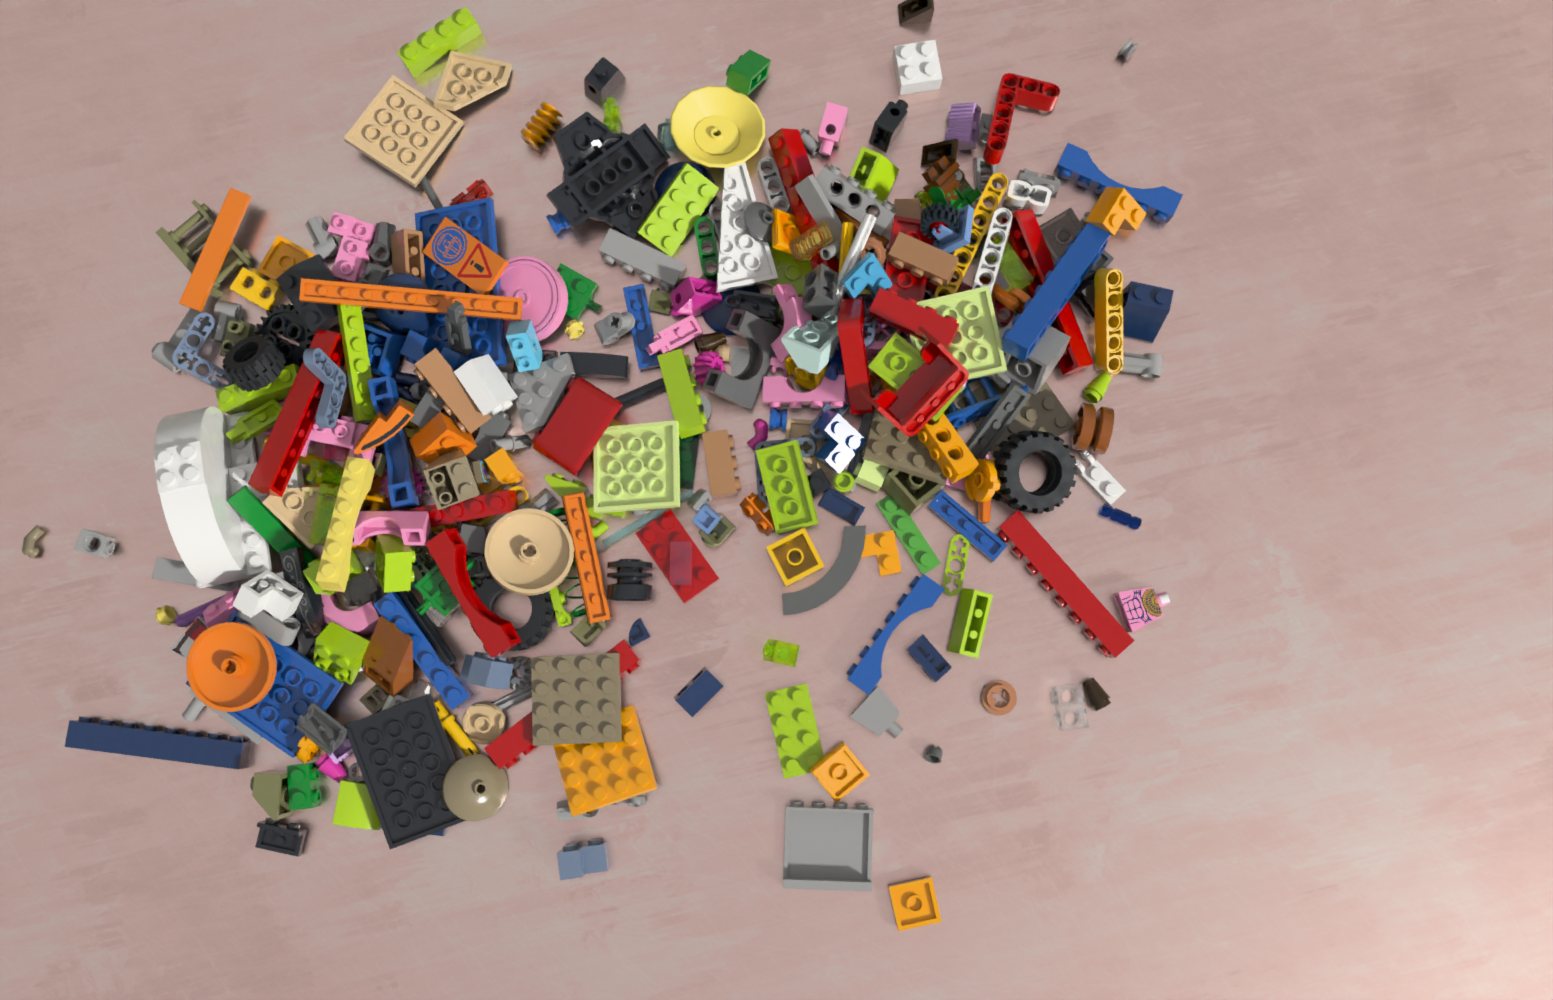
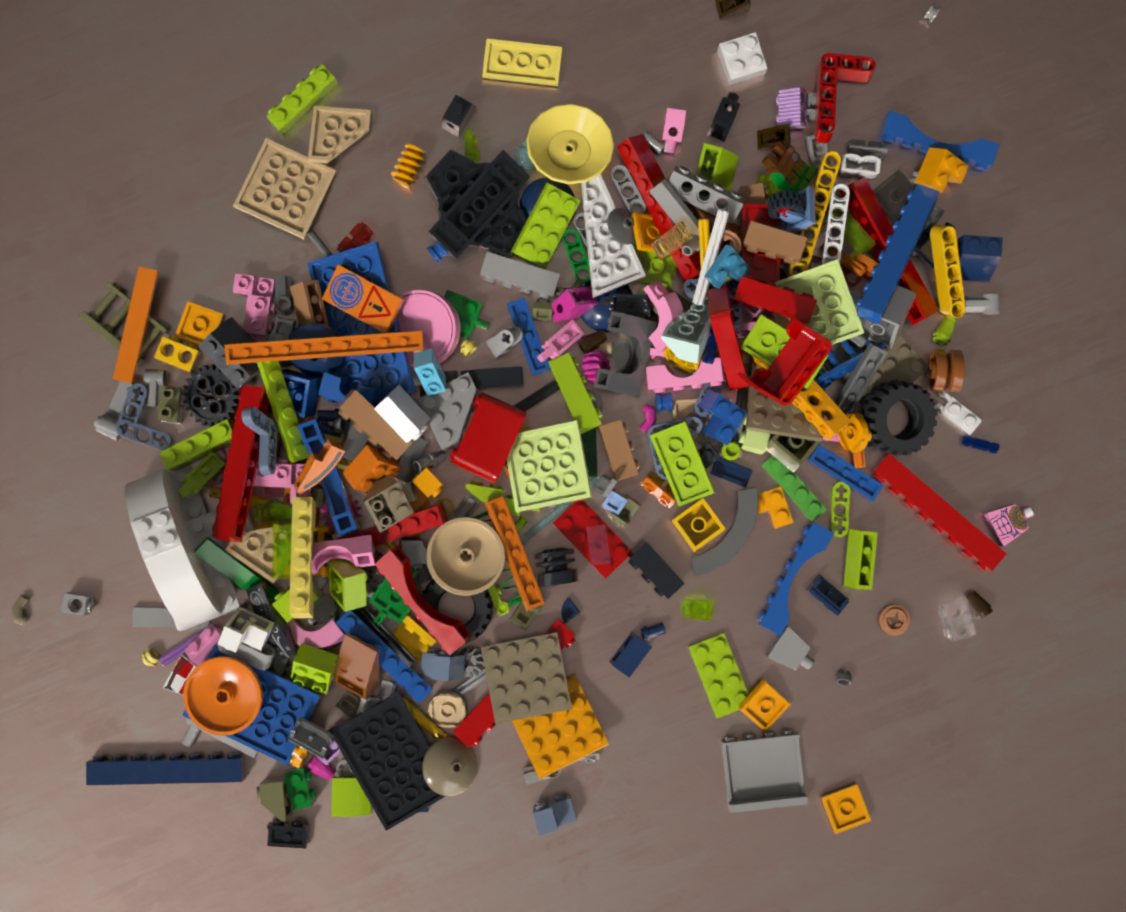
camera: 10 degrees left, 5 degrees up
black tyre [222,334,286,392] -> none
light grey piece [305,216,340,260] -> none
dark grey hinge [444,300,472,356] -> none
green brick [726,49,771,96] -> none
dark grey brick [803,263,838,318] -> none
none -> yellow bracket [392,614,437,667]
none -> light yellow plate [482,38,562,86]
none -> black brick [627,539,685,599]
none -> dark blue pin [640,622,666,641]

